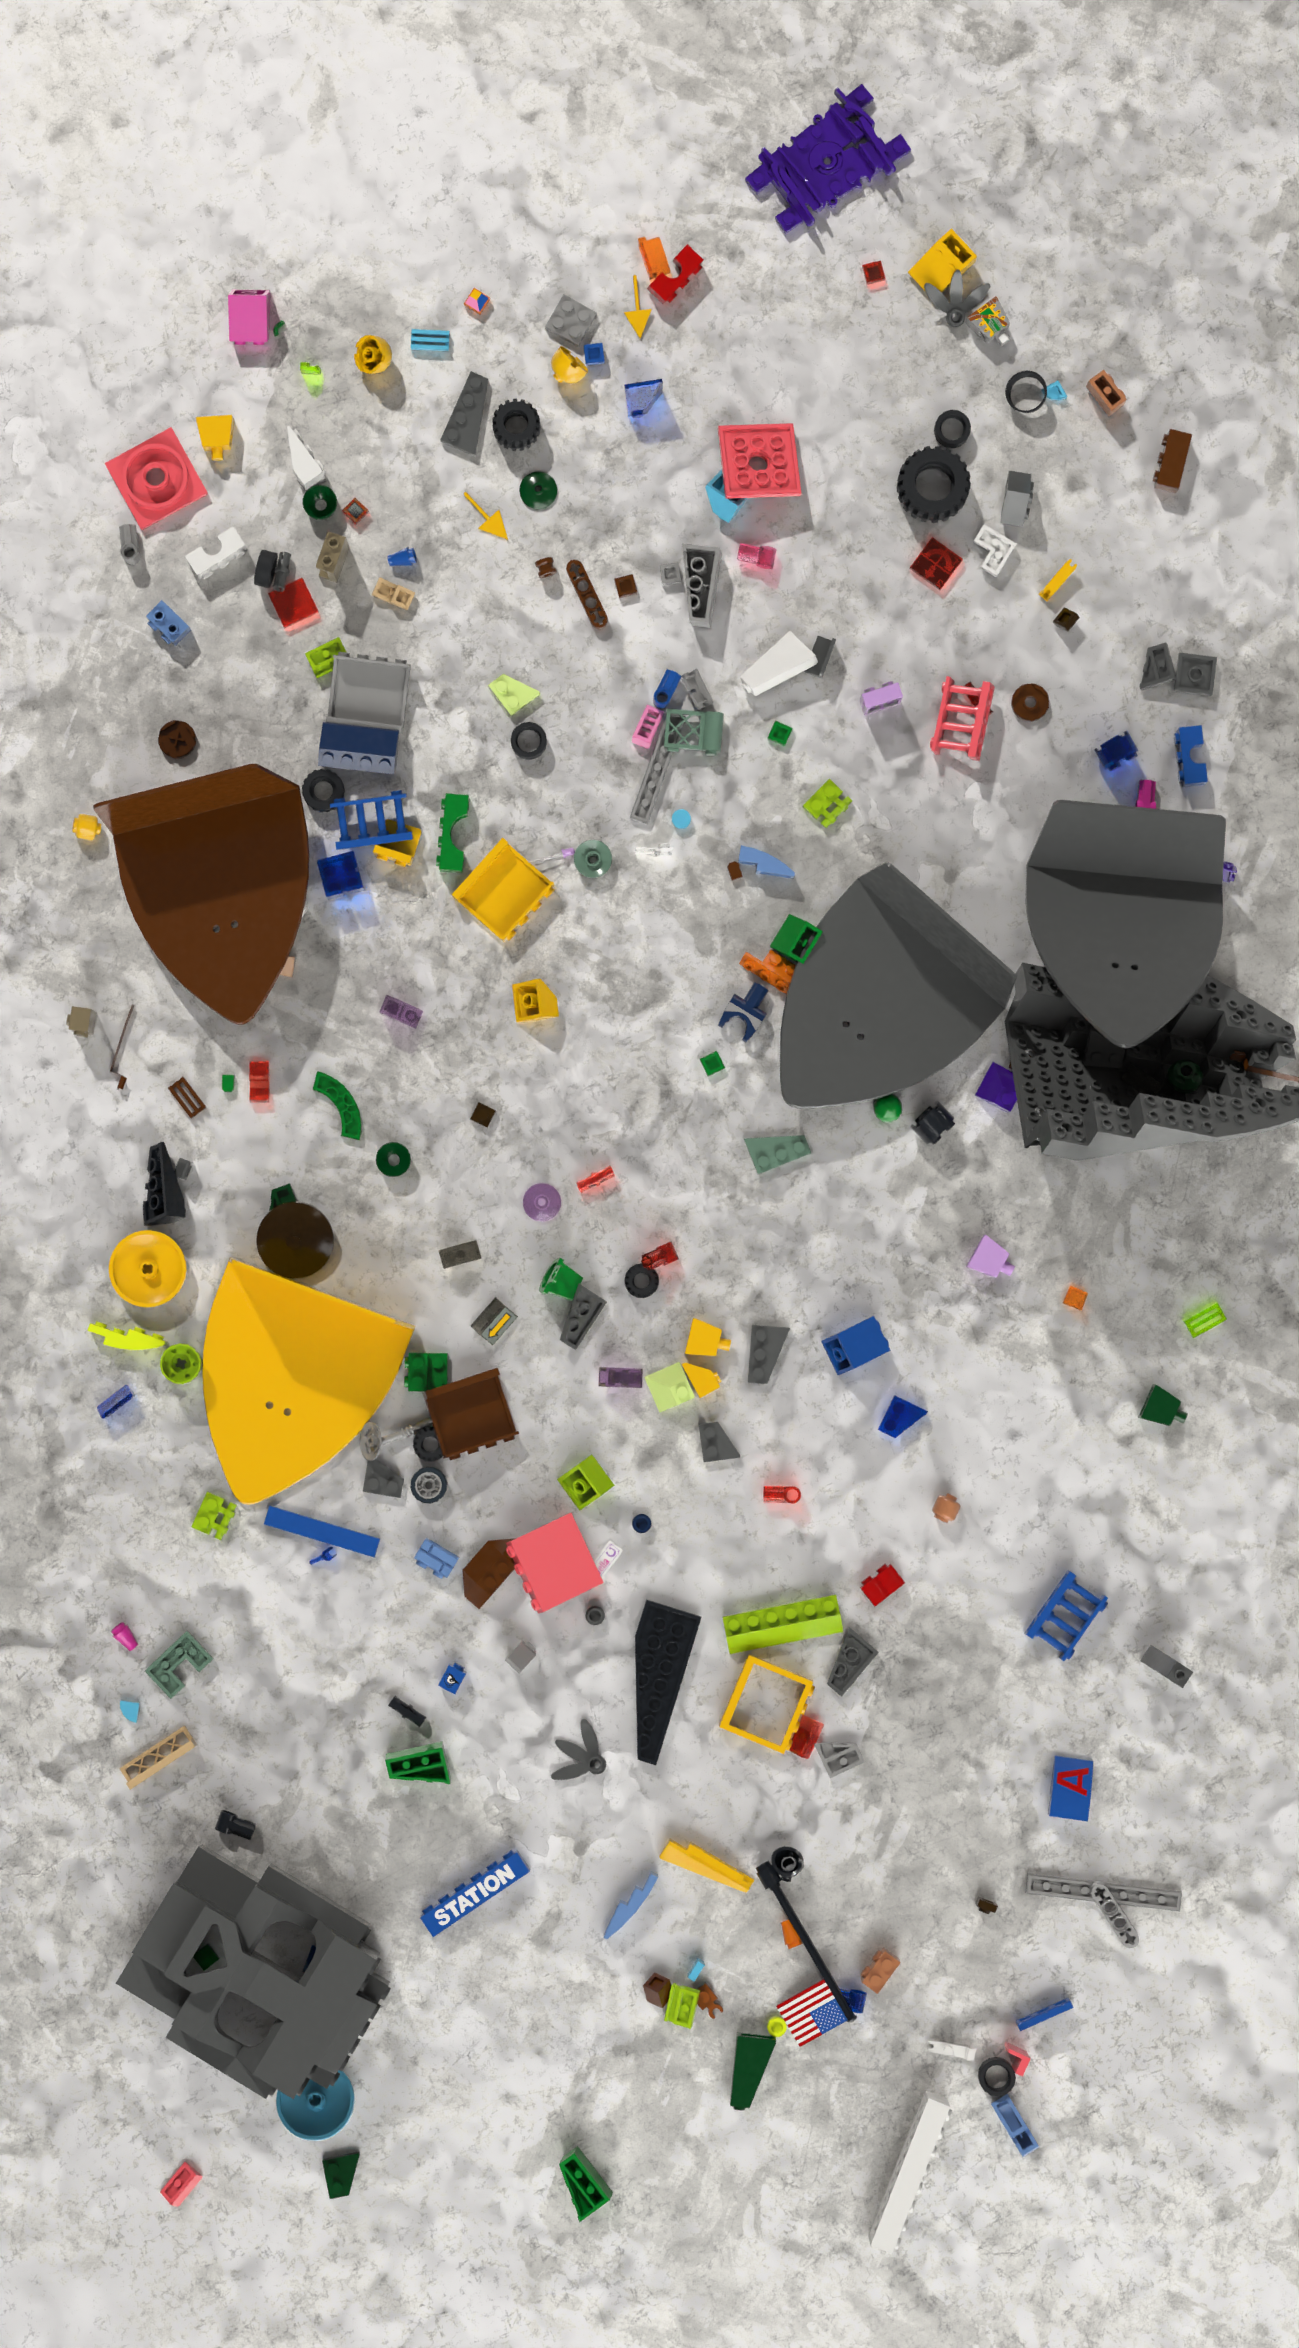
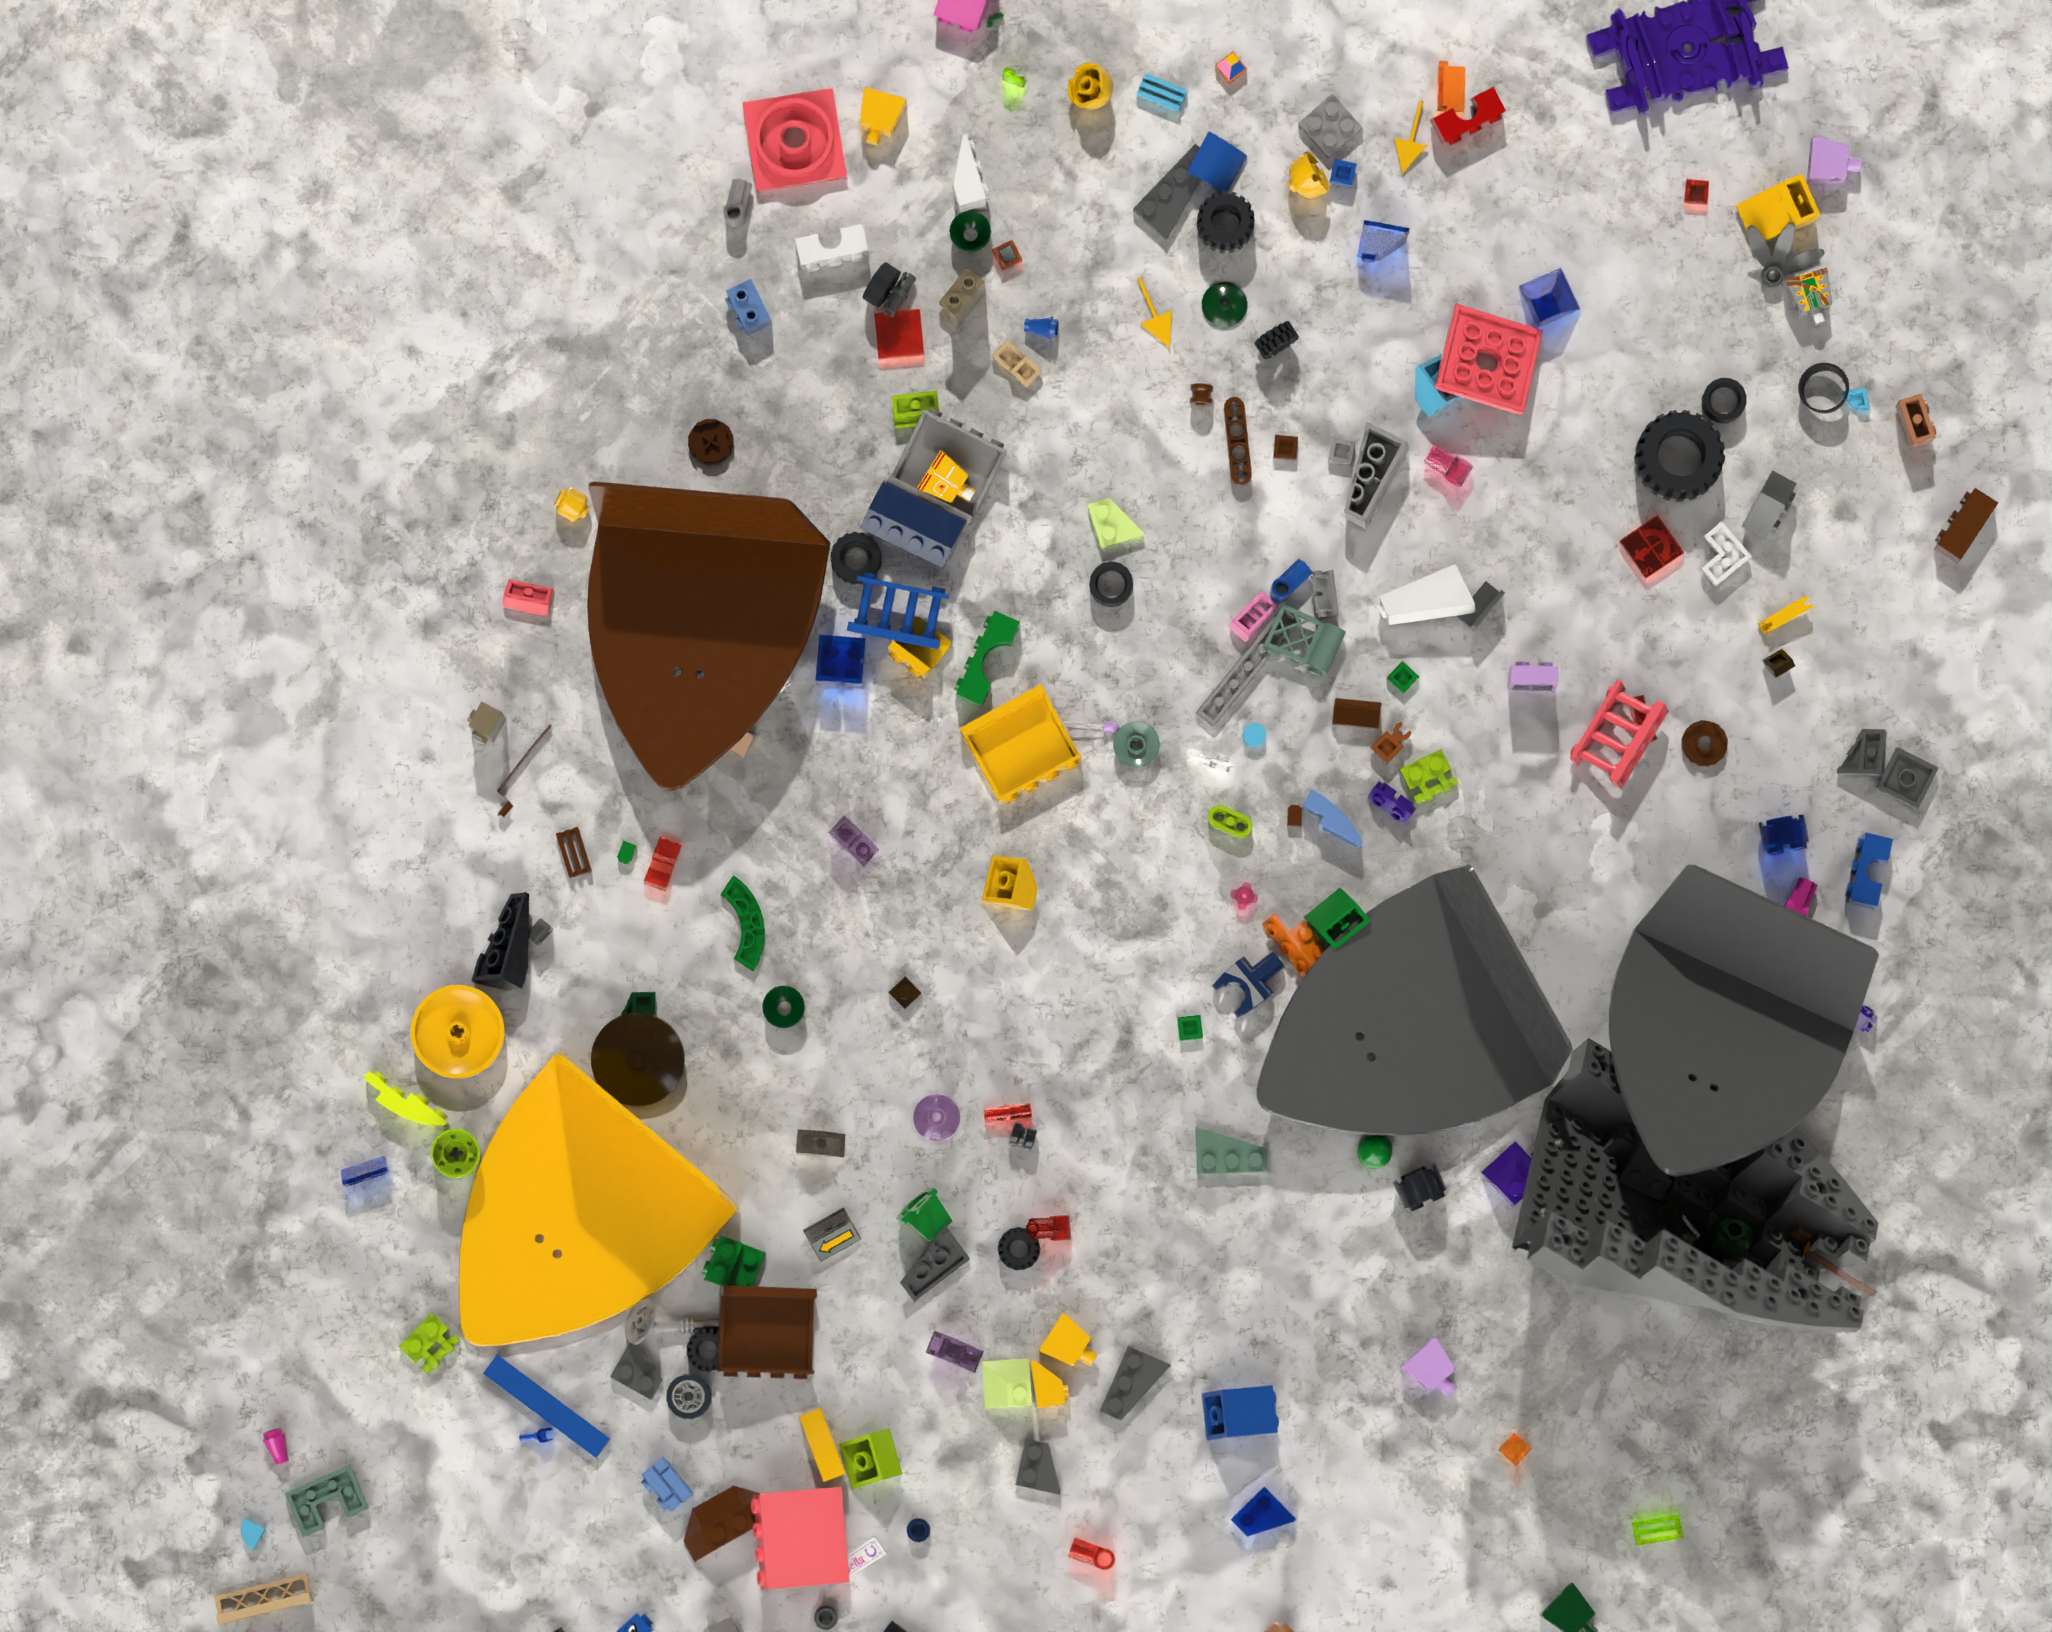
camera: 25 degrees right, 5 degrees down
none -> coral slope [503,579,554,616]
none -> yellow slope [799,1408,846,1482]
none -> yellow torso [917,450,976,503]
none -> black wheel [1008,1122,1038,1151]
none -> blue slope [1187,131,1247,193]
none -> lime plate [1208,805,1253,839]
none -> clear pink plate [1230,882,1258,910]
none -> black tyre [1254,321,1299,359]
none -> reddish brown panel [1332,698,1382,730]
none -> dark purple hinge [1367,781,1417,825]
none -> dark orange plate [1370,722,1412,764]
none -> clear blue slope [1519,268,1580,328]
none -> lavender torso [1807,136,1861,184]

